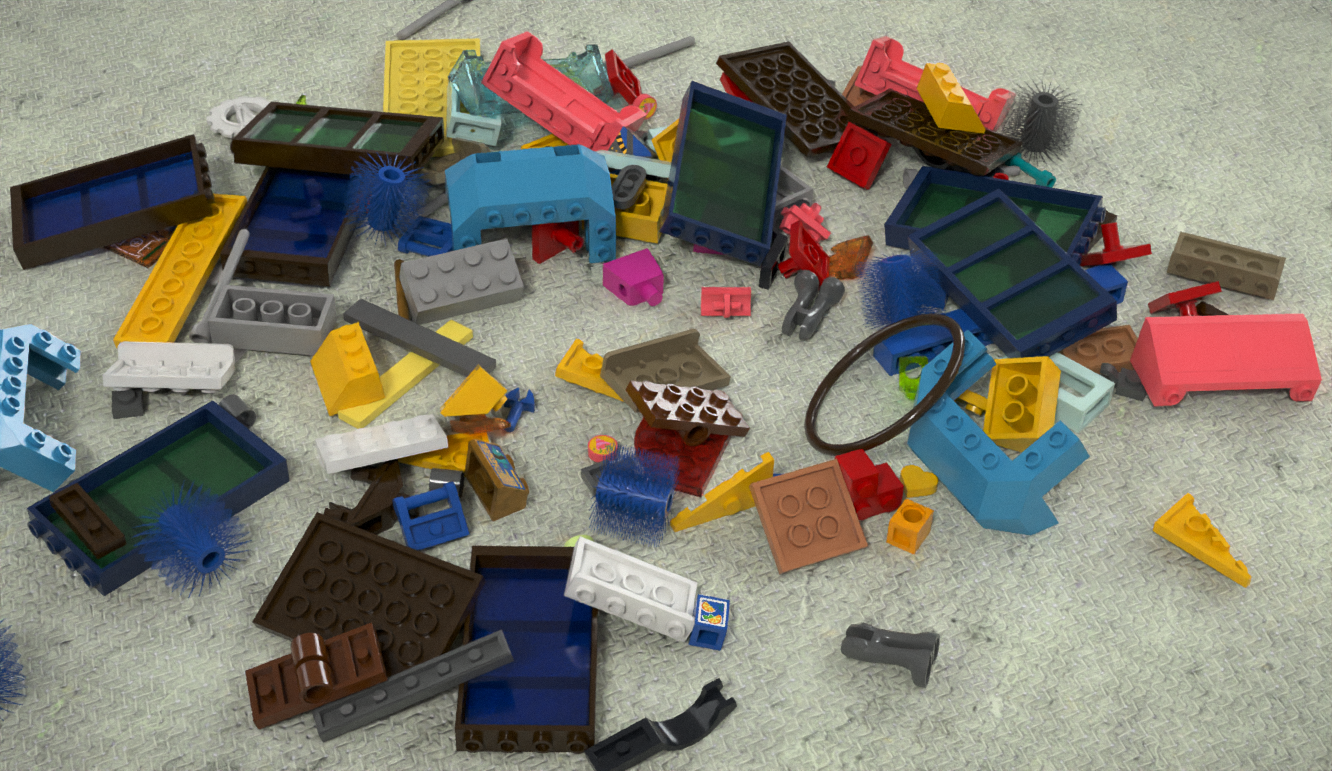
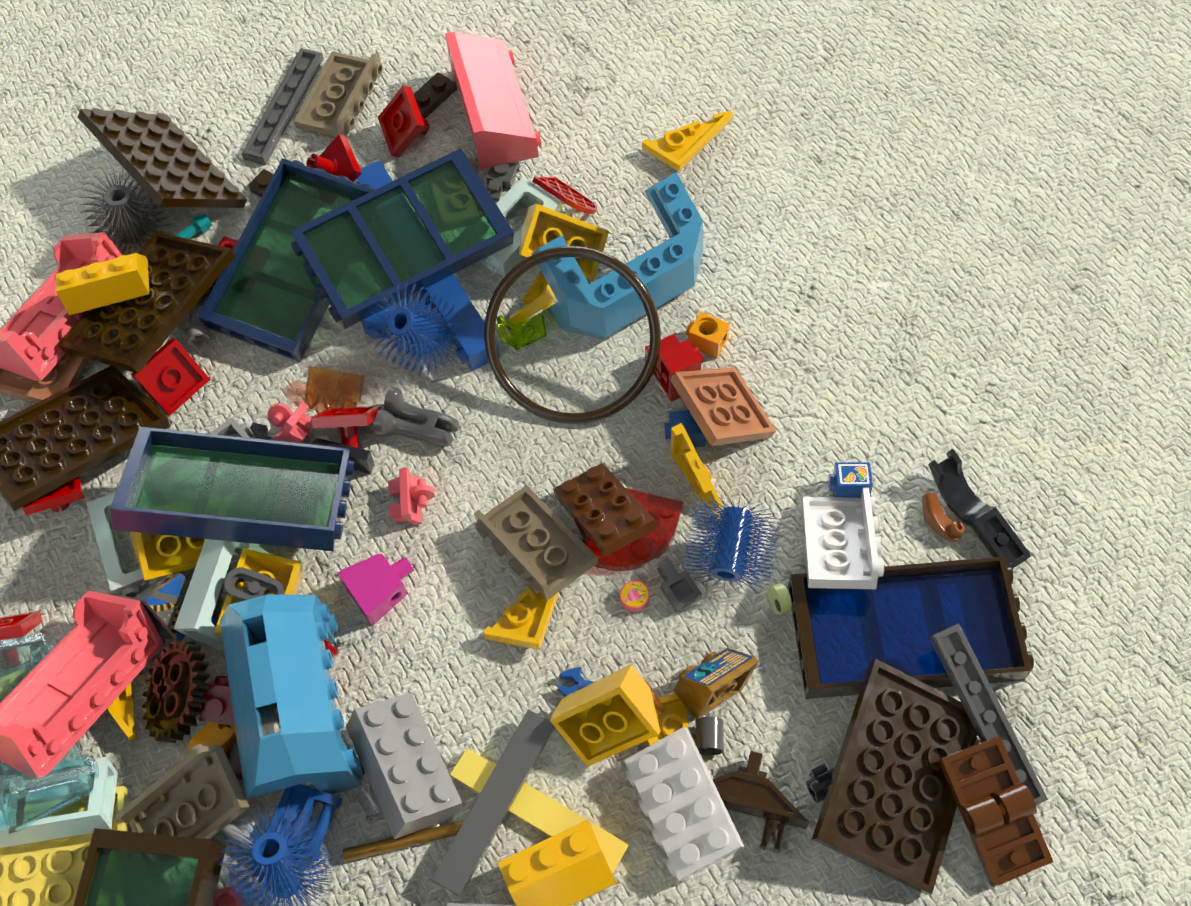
camera: 90 degrees left, 20 degrees up
blue plate [392,481,470,551] -> none
tile [633,94,657,120] -> none
dark grey piece [841,622,940,688] -> none
yellow tile [900,465,938,498] -> none
none -> dark brown plate [77,108,247,208]
none -> dark grey tile [242,48,324,165]
none -> red window [532,176,597,214]
none -> dark orange arm [922,493,965,542]

